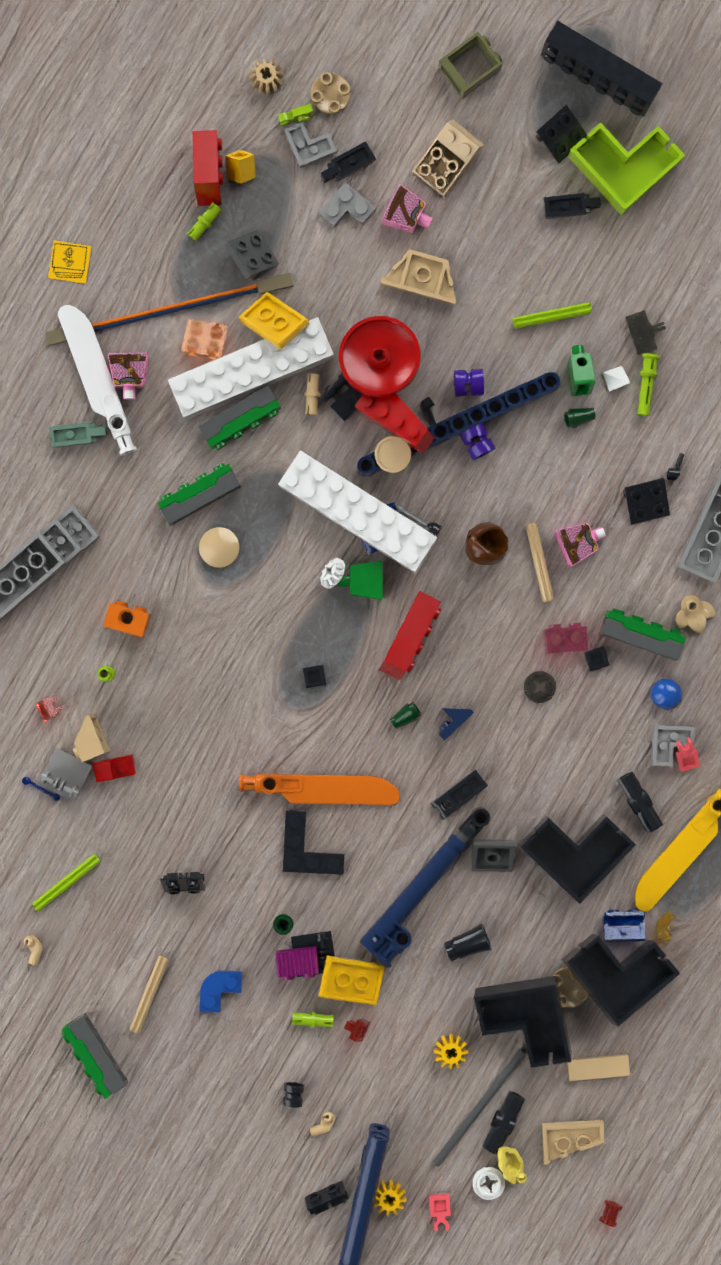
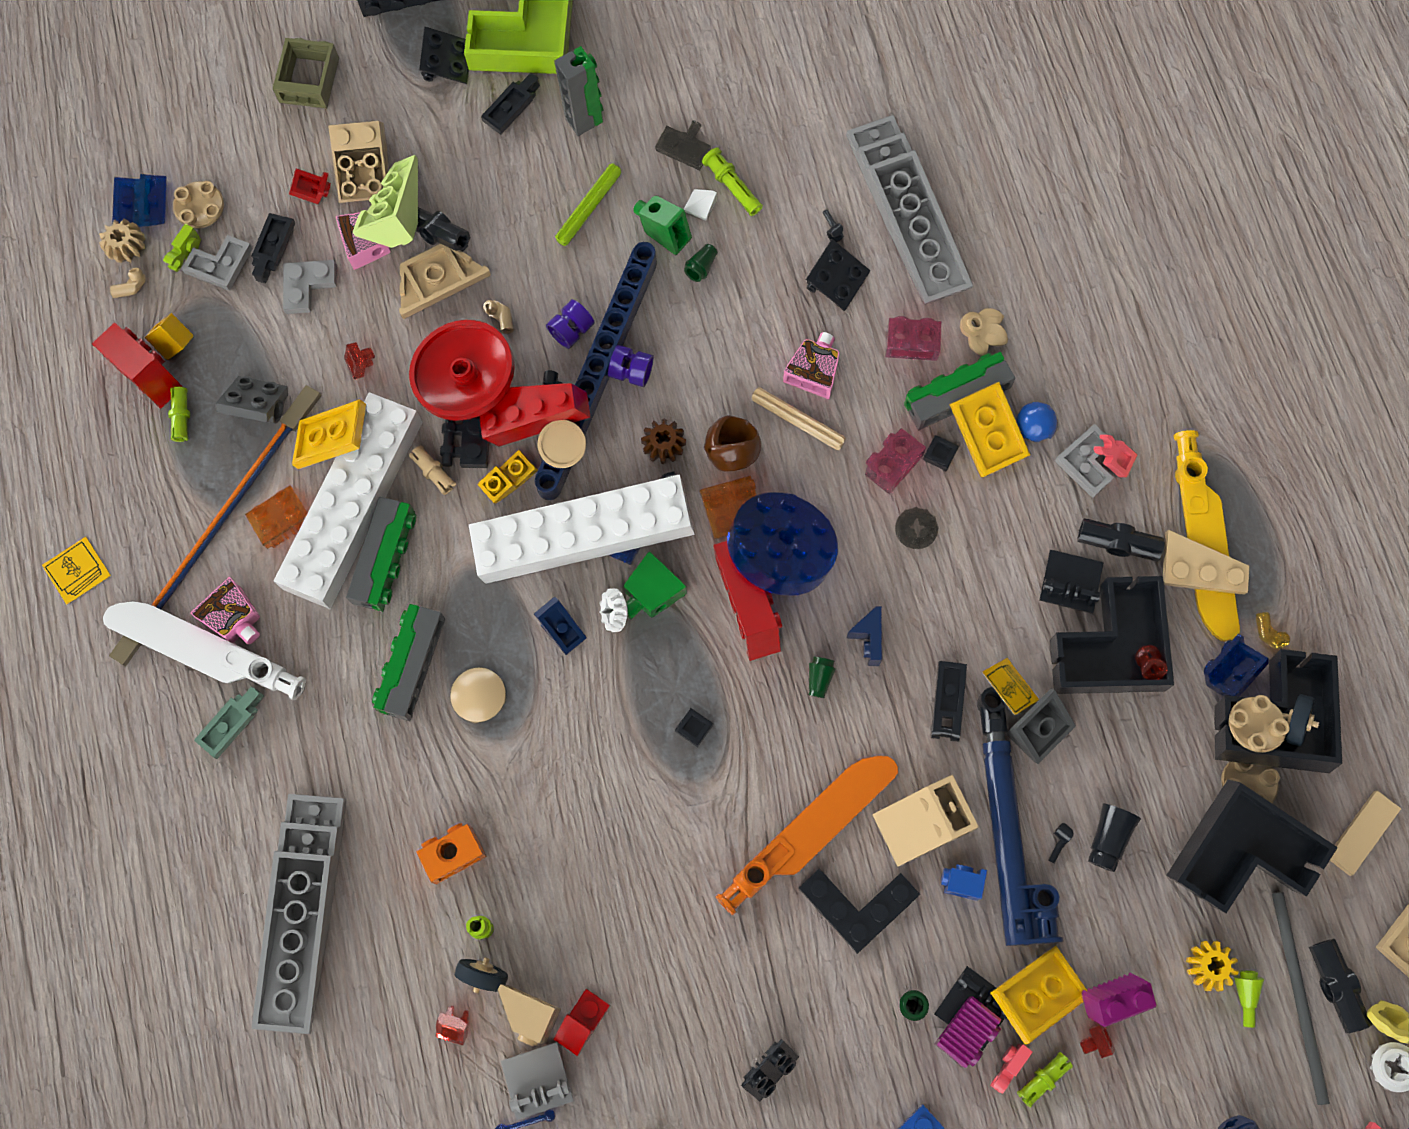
camera: 35 degrees left, 15 degrees down
none -> tan arm [110,268,146,298]
none -> clear blue slope [112,174,167,227]
none -> red bracket [289,168,331,204]
none -> clear red tile [344,342,375,379]
none -> yellowish green wedge [353,155,418,248]
none -> black piece [416,207,471,252]
none -> black wheel [454,957,508,993]
none -> yellow slope [477,450,538,504]
none -> tan arm [483,300,514,334]
none -> dark blue slope [534,596,587,655]
none -> dark grey piece [554,46,604,136]
none -> reddish brown gear [641,418,686,465]
none -> clear orange hinge [700,475,766,539]
none -> clear blue piece [727,492,838,596]
none -> tan slope [872,775,979,867]
none -> clear pink brick [885,316,942,361]
none -> blue brick [941,865,987,901]
none -> yellow tile [949,382,1030,477]
none -> yellow sticker [982,658,1039,715]
none -> coral plate [990,1044,1033,1094]
none -> black hinge [1039,549,1104,614]
none -> black hand [1048,823,1074,864]
none -> magenta brick [1081,972,1156,1027]
none -> clear red bush [1135,645,1167,680]
none -> tan wing [1163,530,1249,595]
none -> tan dish [1229,695,1290,752]
none -> lime cone [1233,970,1264,1028]
none -> black wheel [1283,694,1319,746]

